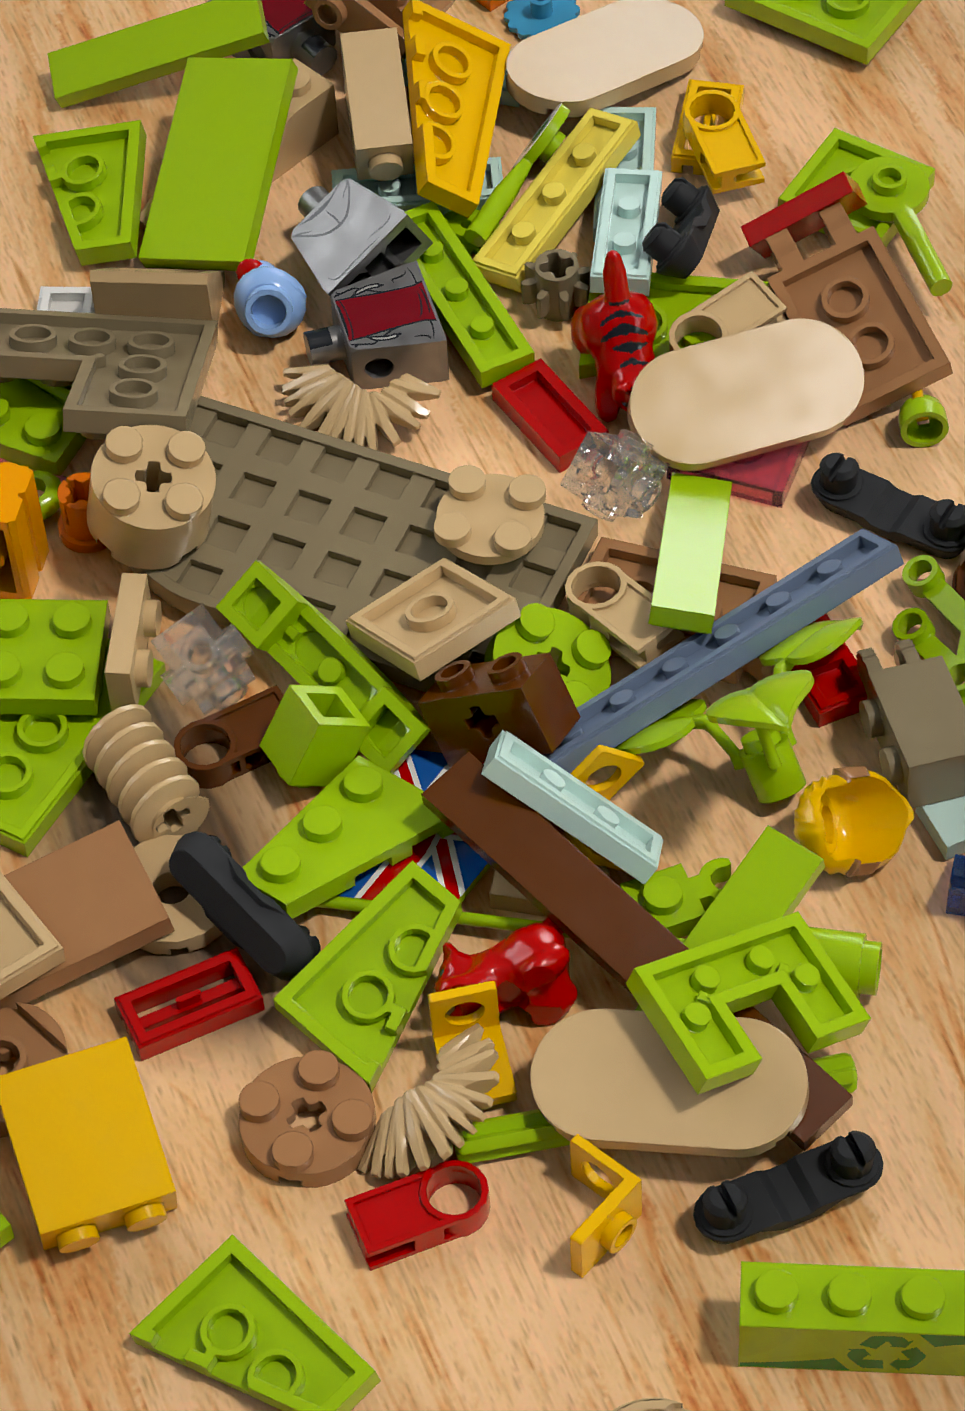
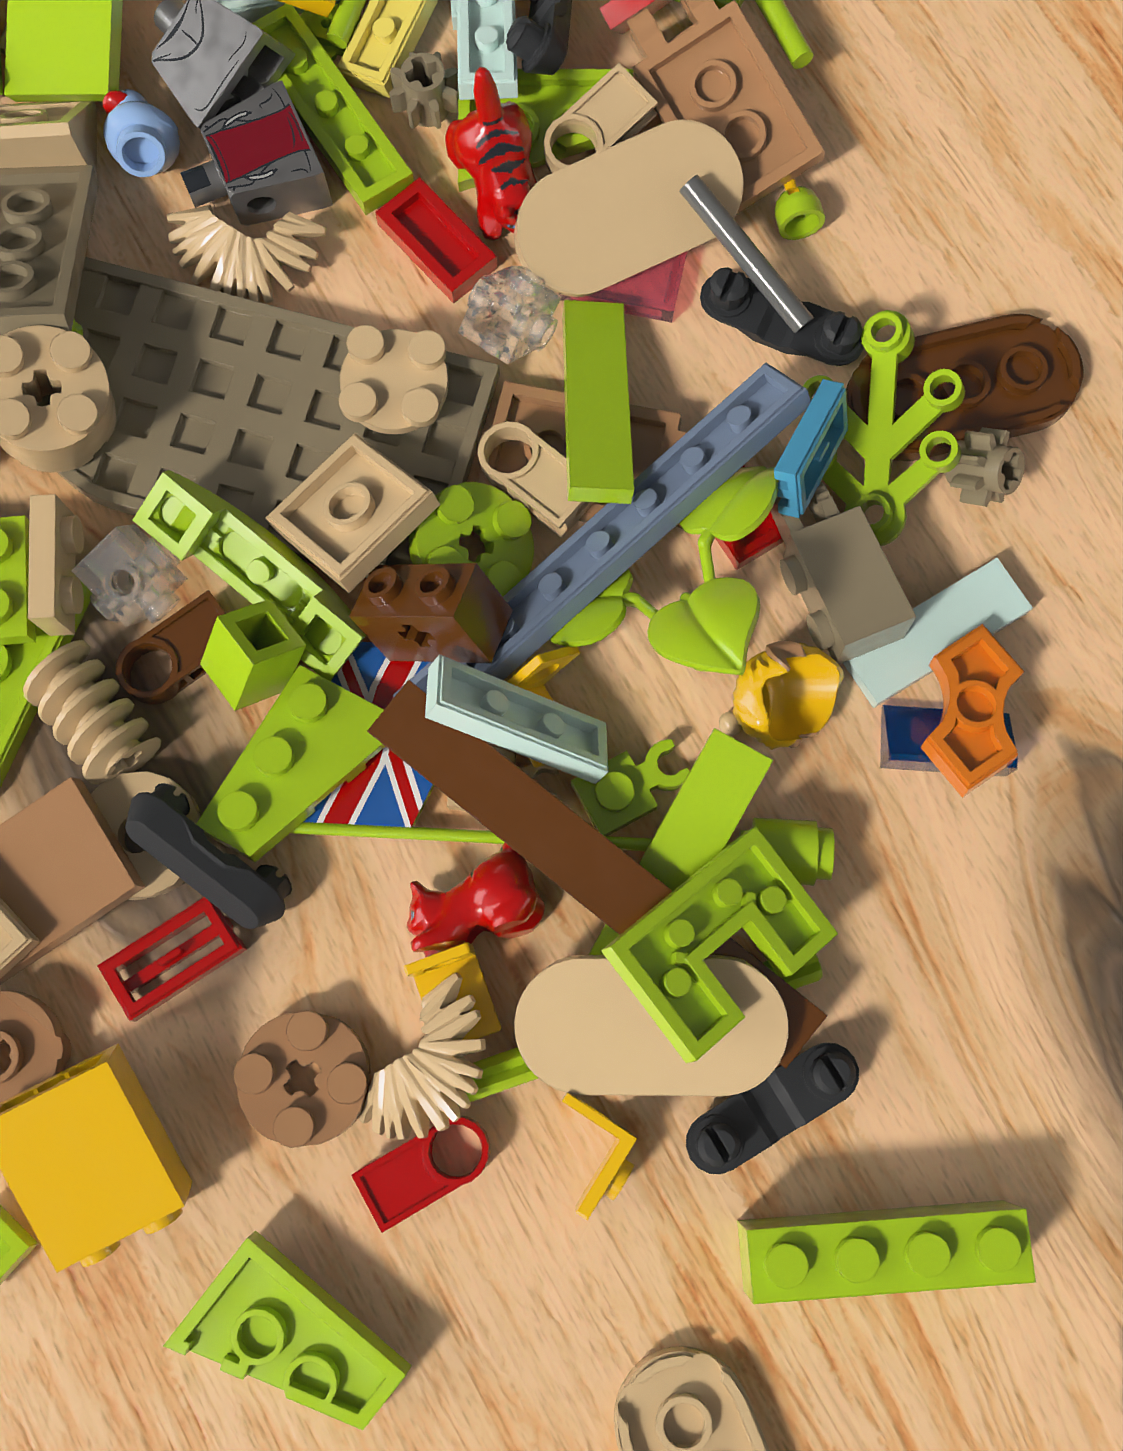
camera: 10 degrees left, 25 degrees up
lime wing [273,860,463,1093] -> none
none -> dark grey bar [679,175,814,334]
none -> dark azure tile [774,379,848,518]

